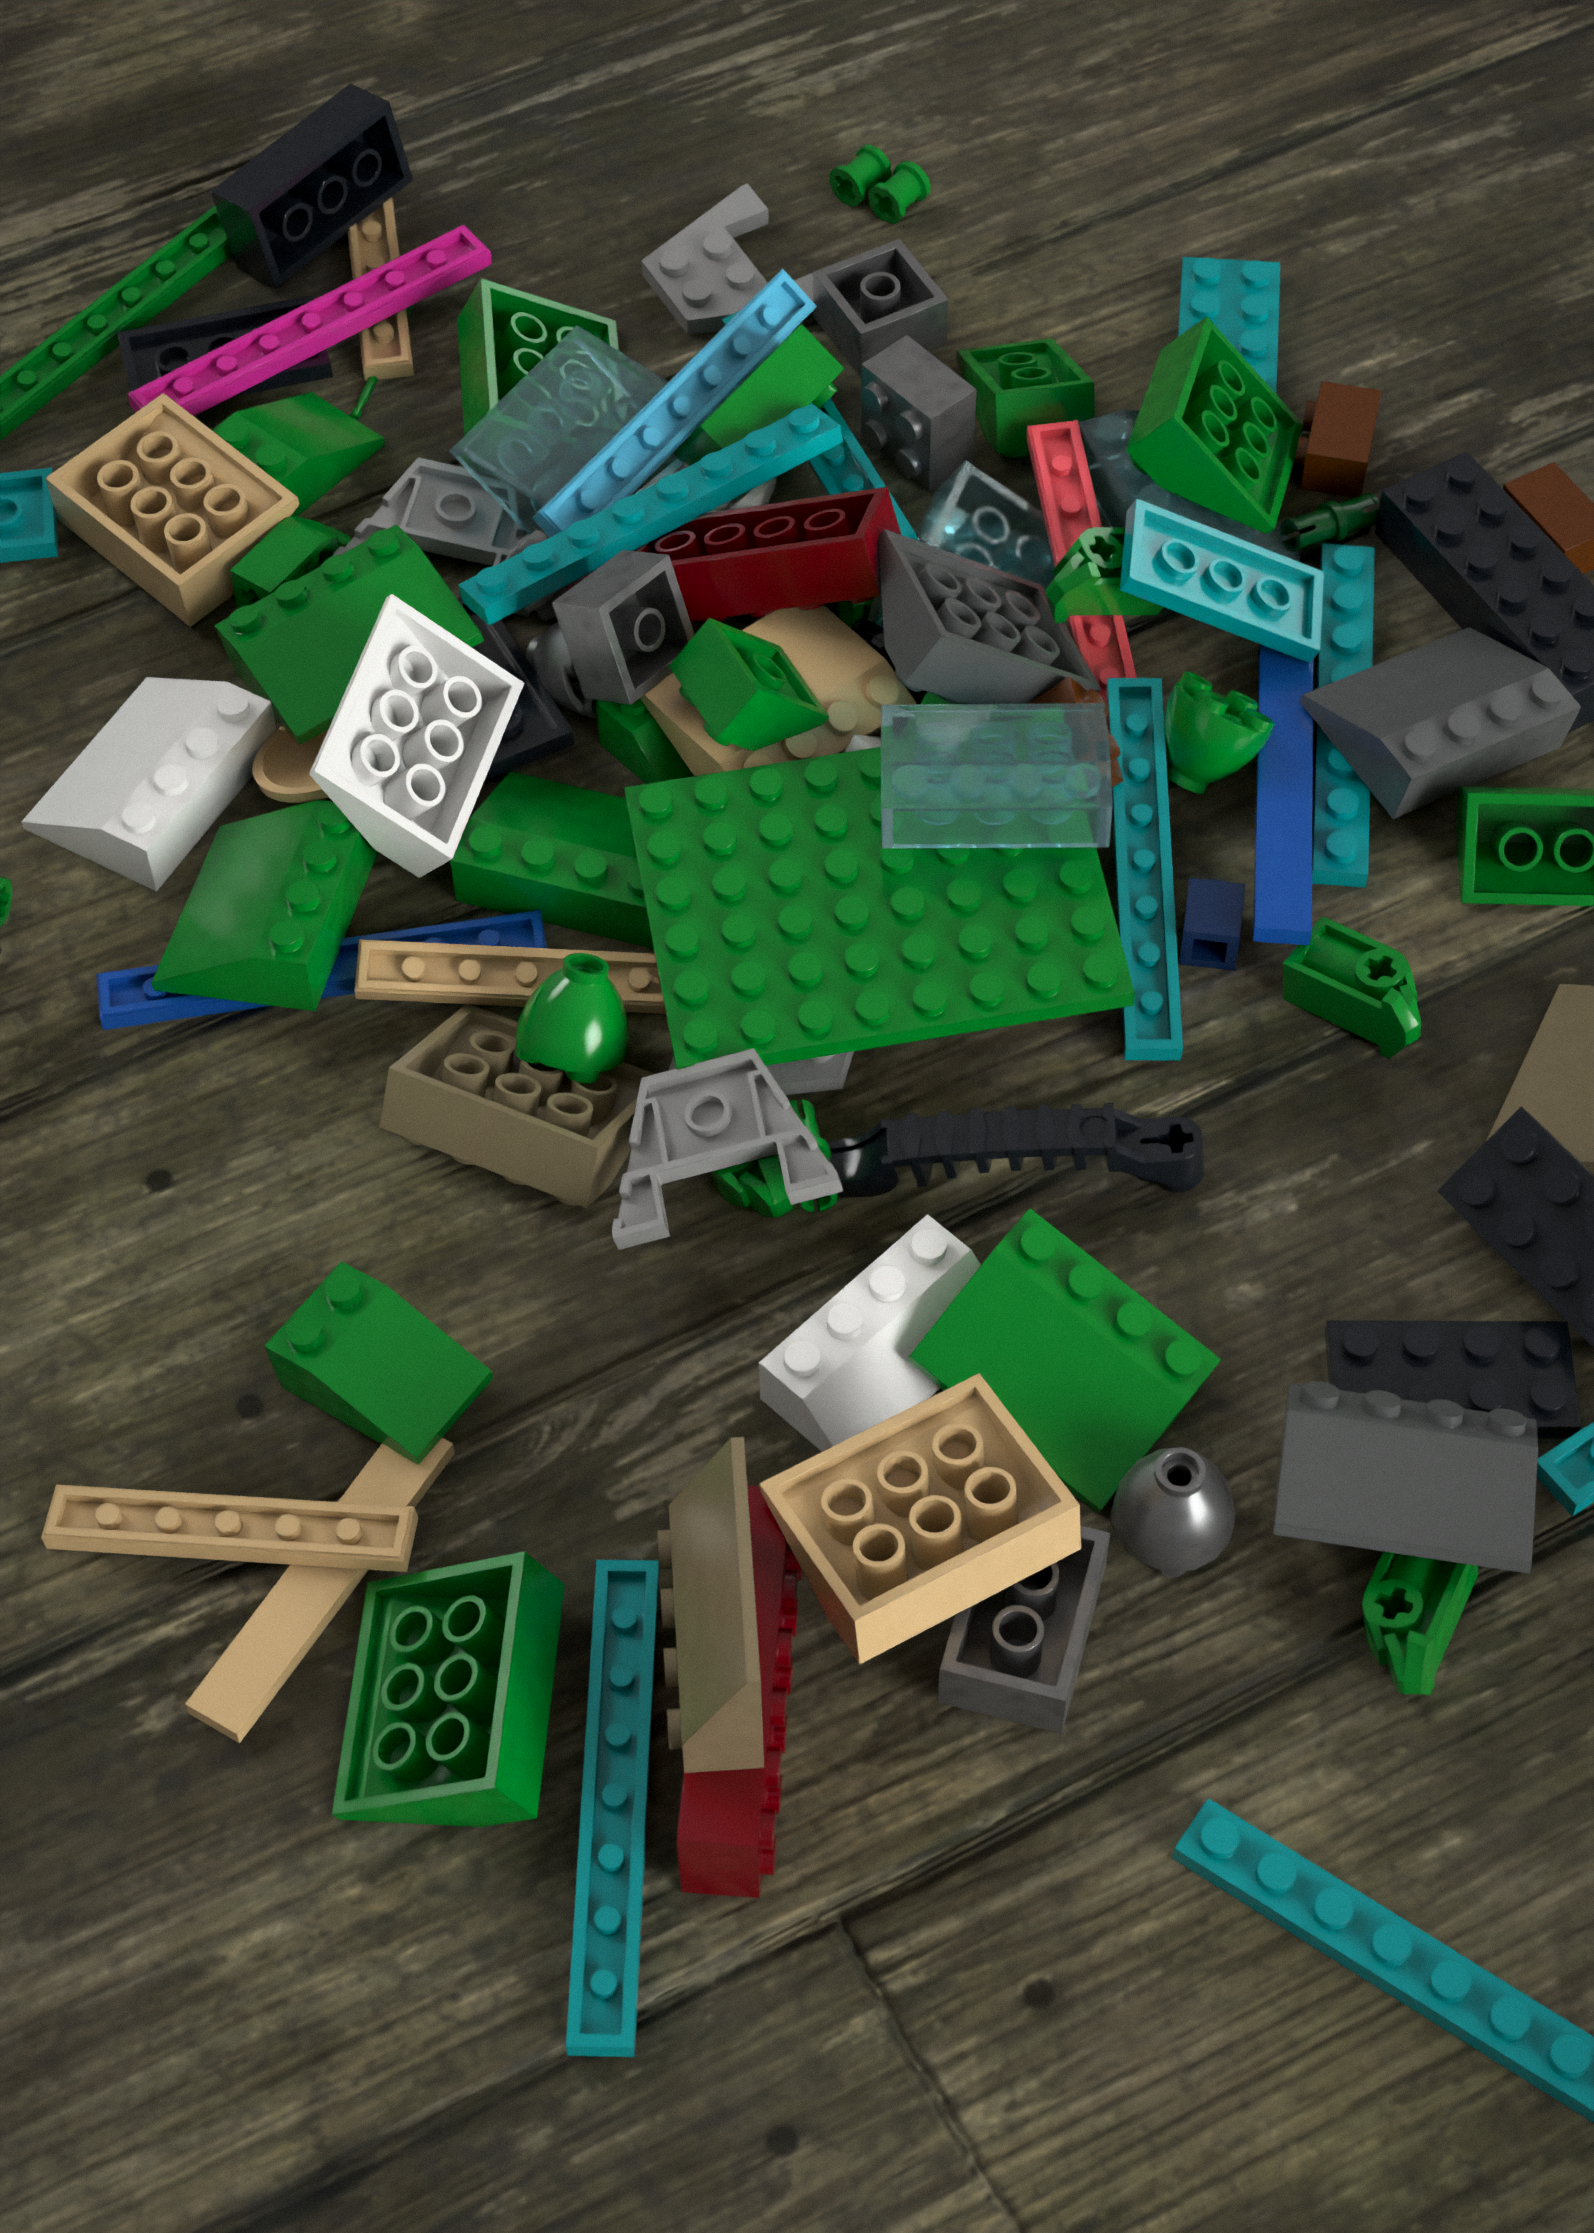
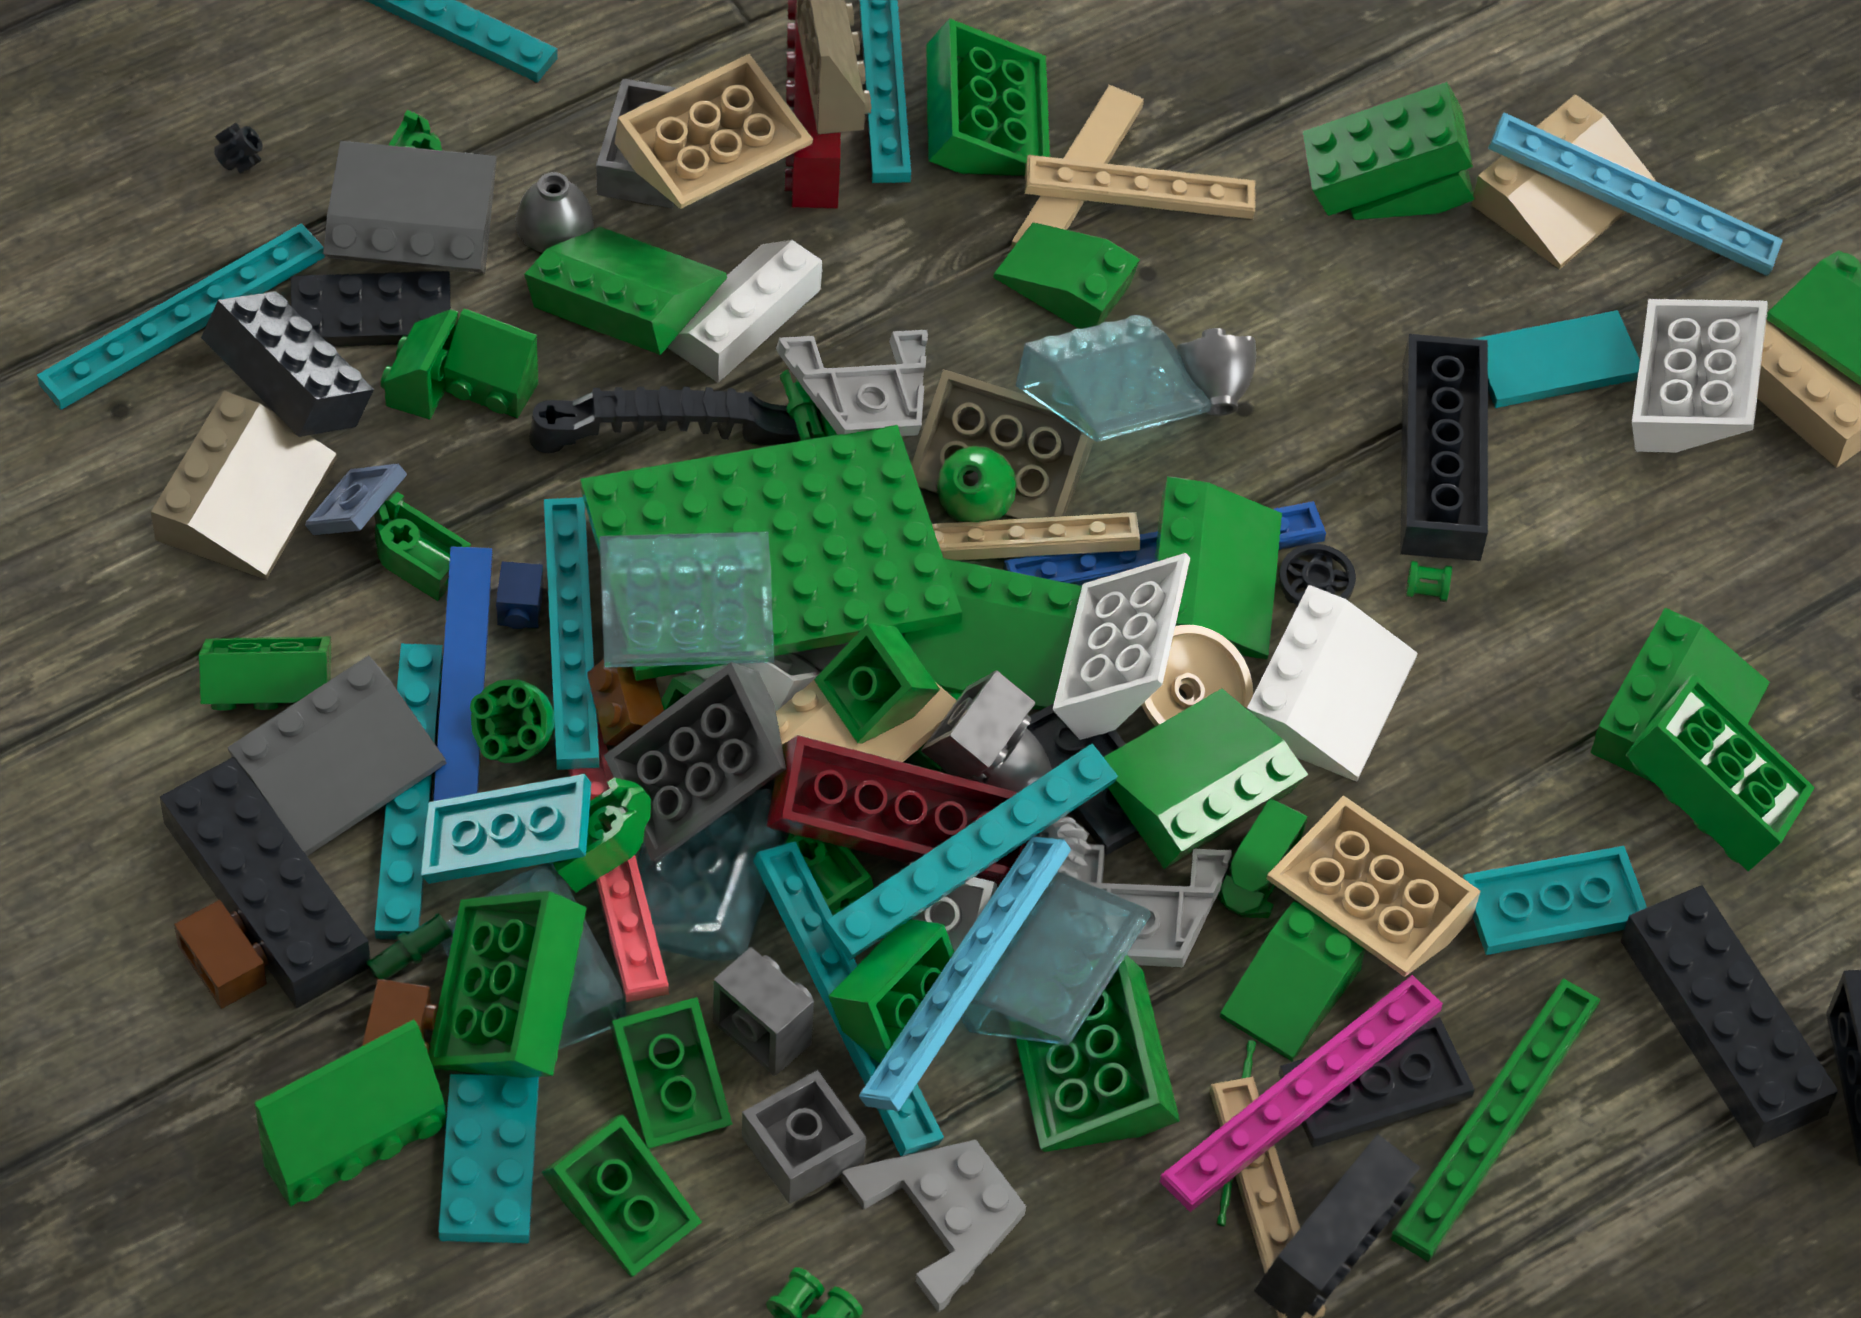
camera: 170 degrees right, 0 degrees up
none -> green slope [254,1019,446,1207]
none -> sand blue tile [305,464,407,535]
none -> green slope [381,309,458,420]
none -> green slope [444,308,538,418]
none -> green slope [541,1114,702,1277]
none -> clear light blue slope [1016,315,1212,442]
none -> flat silver piece [1176,328,1256,416]
none -> black wheel [1279,544,1356,606]

